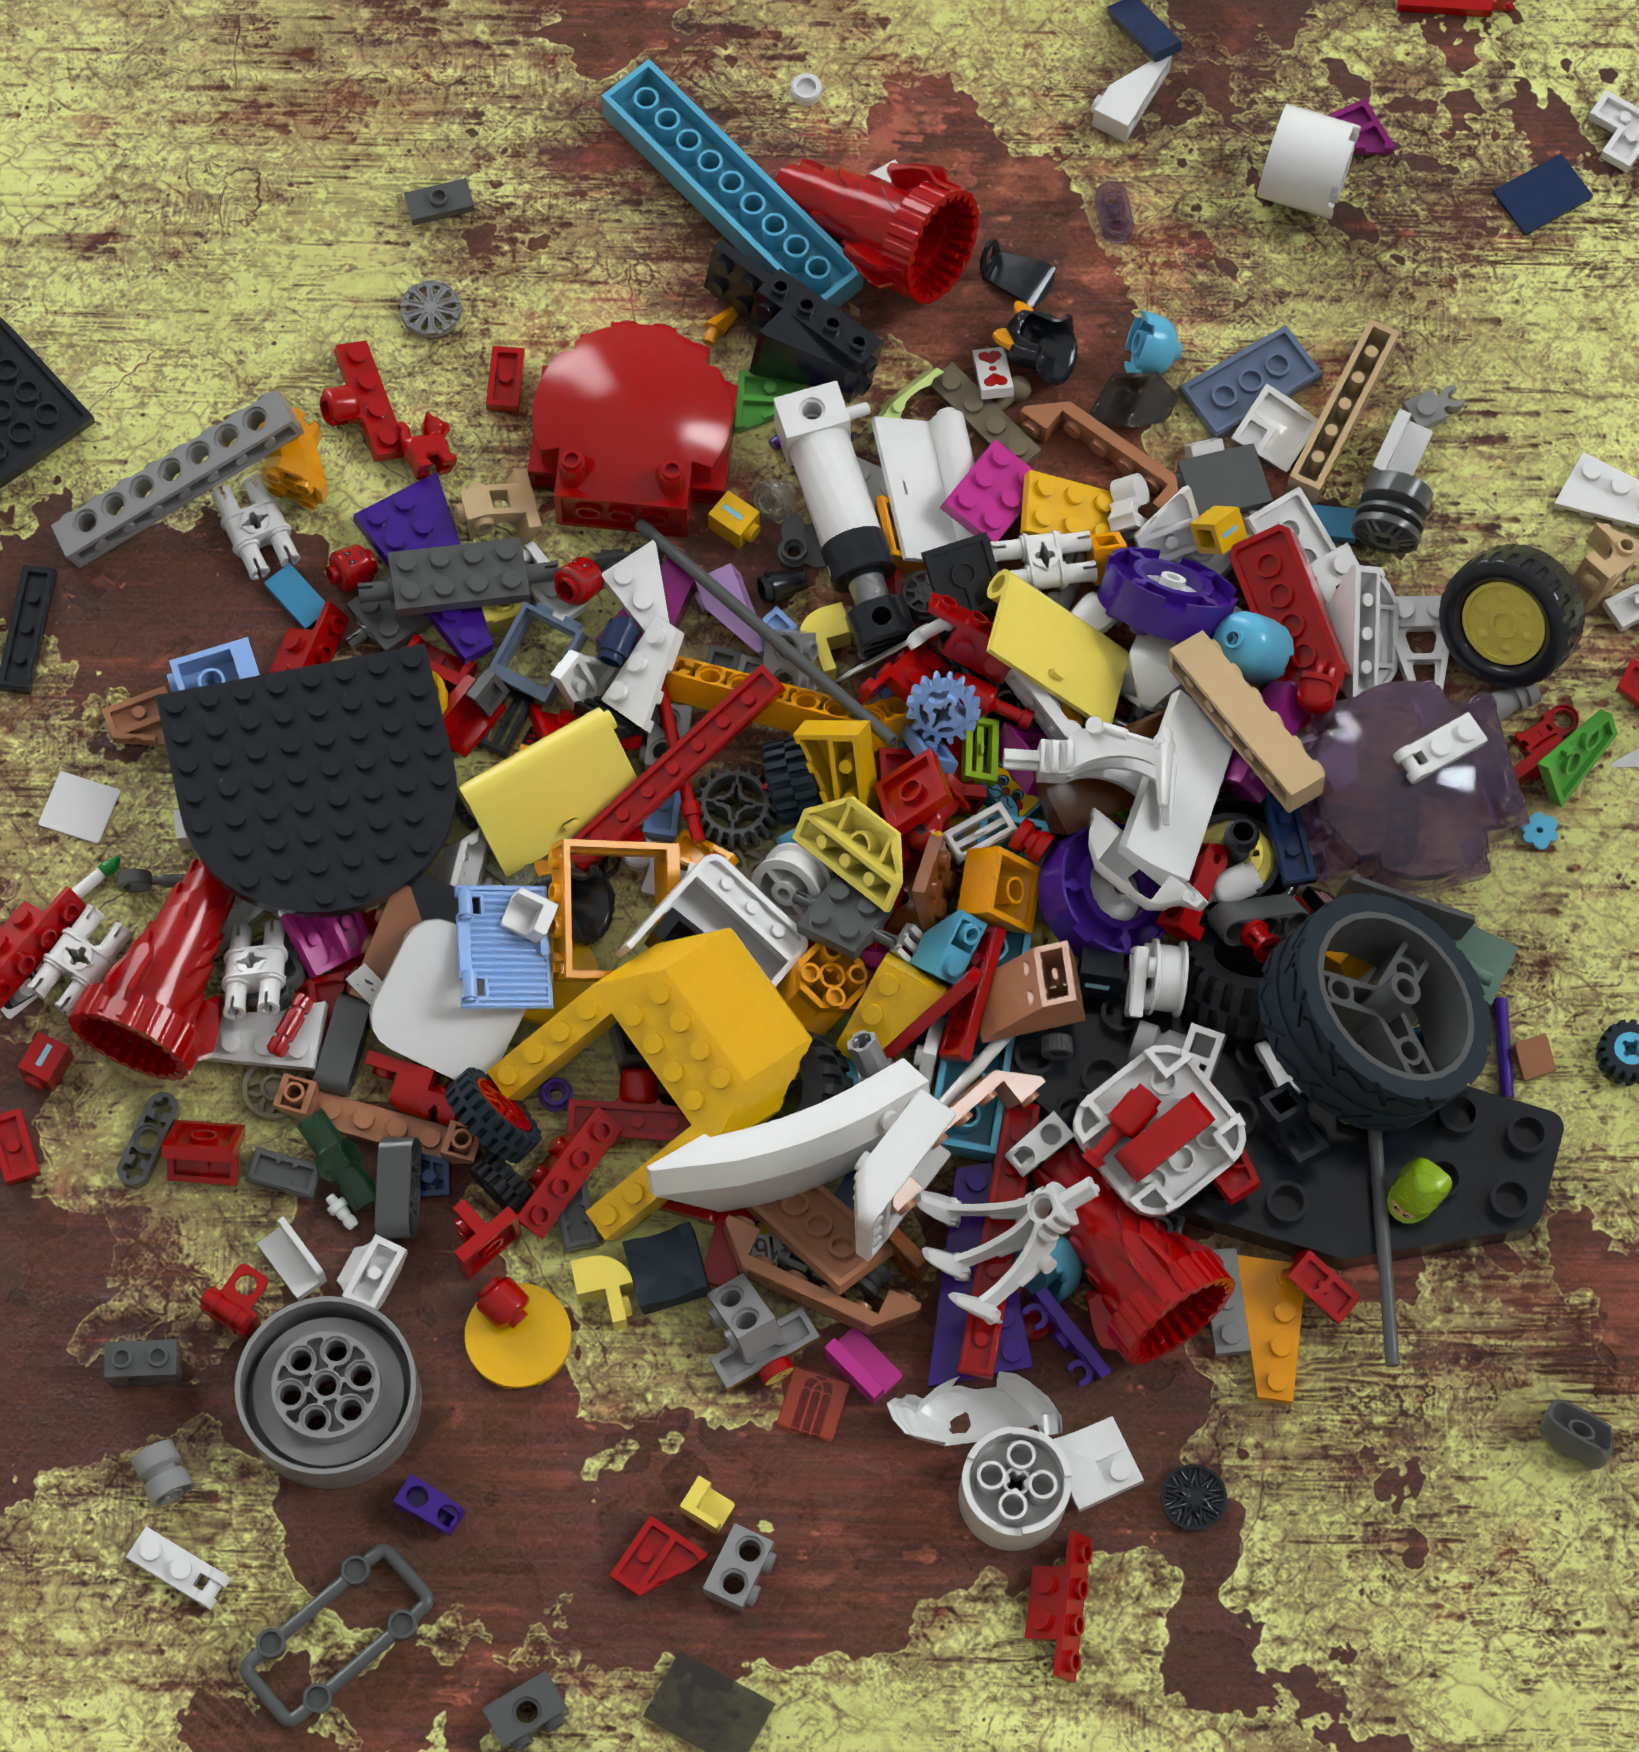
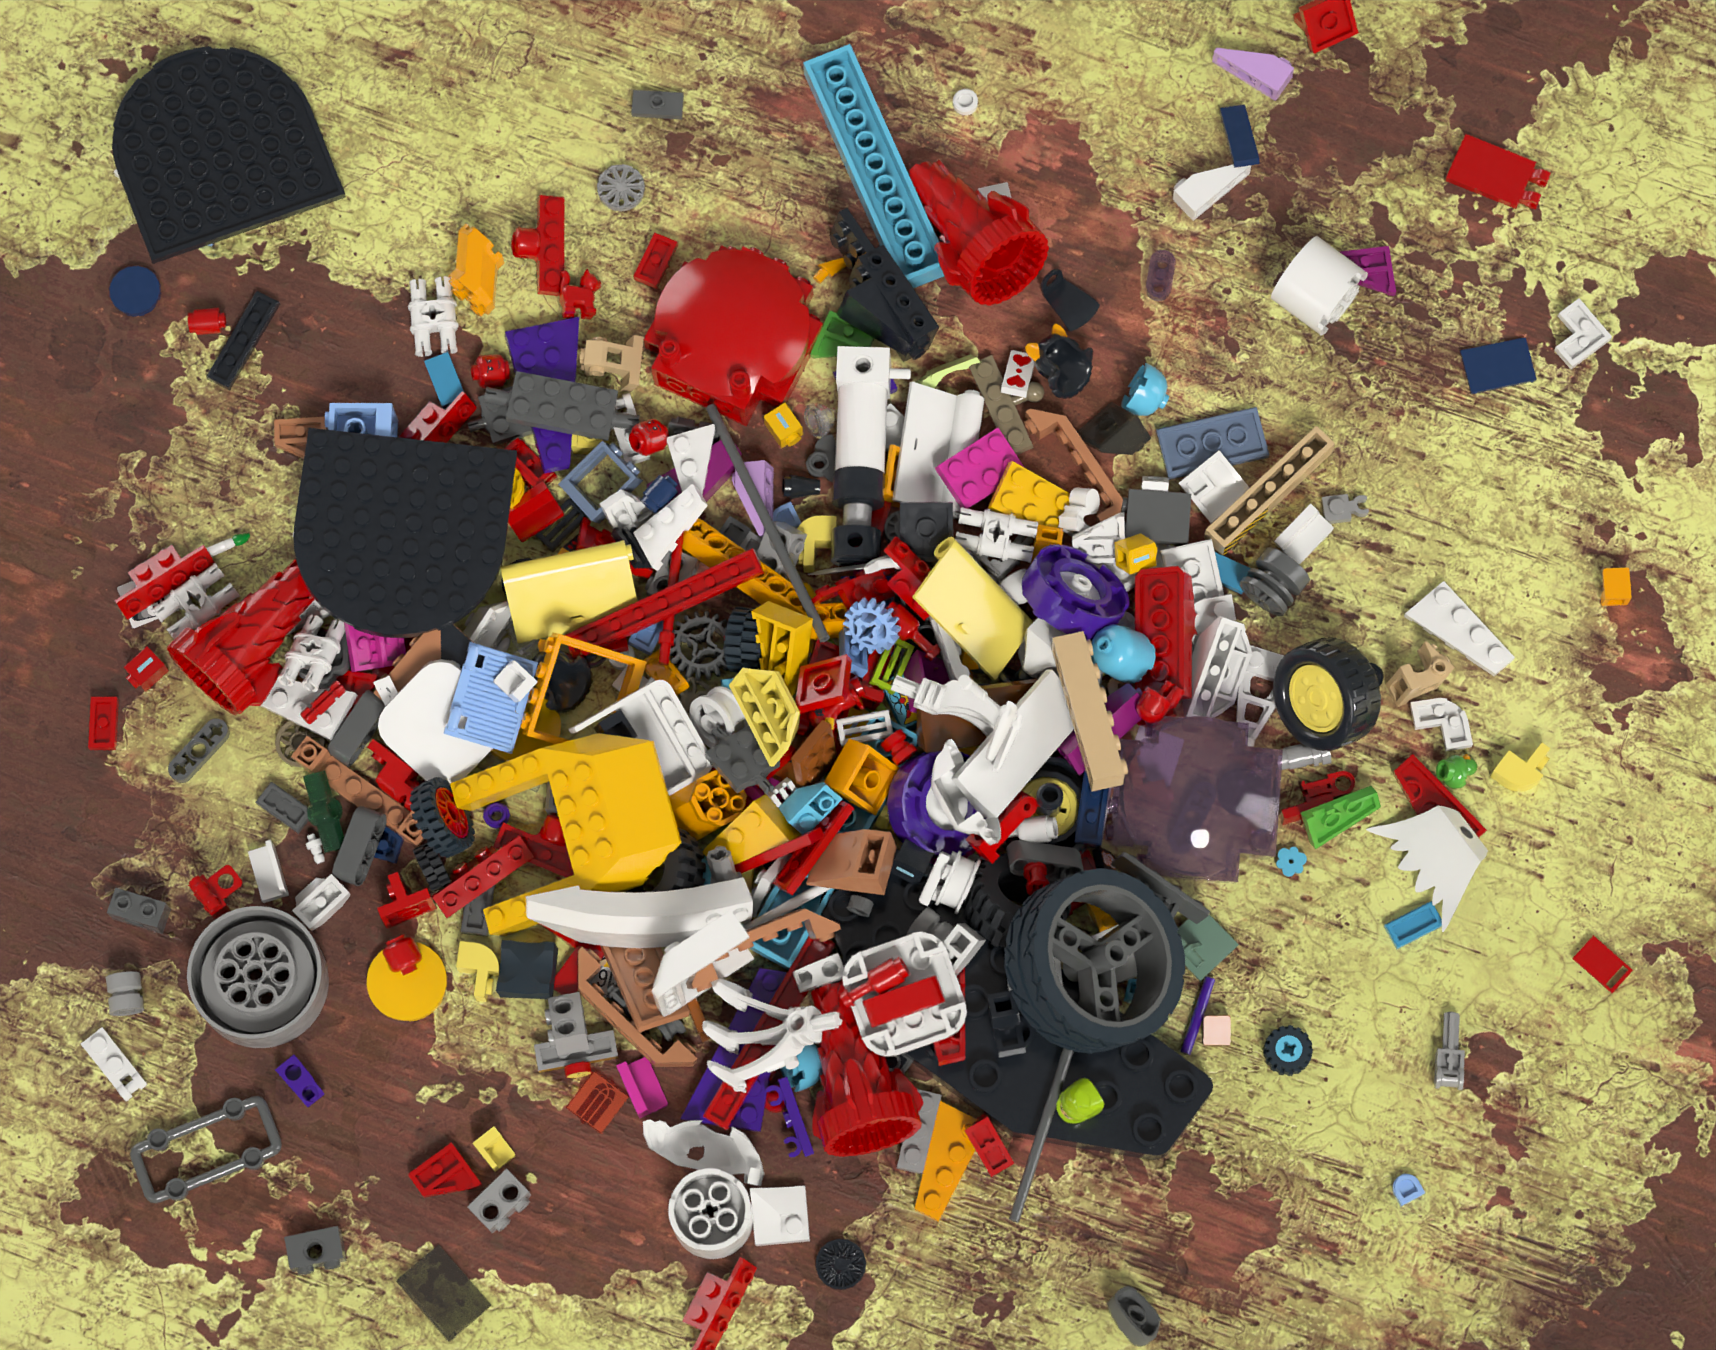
camera: 25 degrees right, 5 degrees up
white sticker [38,771,120,843] -> none
light grey brick [51,389,305,568] -> none
dark grey piece [117,868,185,893] -> none
red bracket [161,1120,245,1186] -> none
dark grey plate [466,669,510,717] -> none
white plate [1392,712,1488,785] -> none

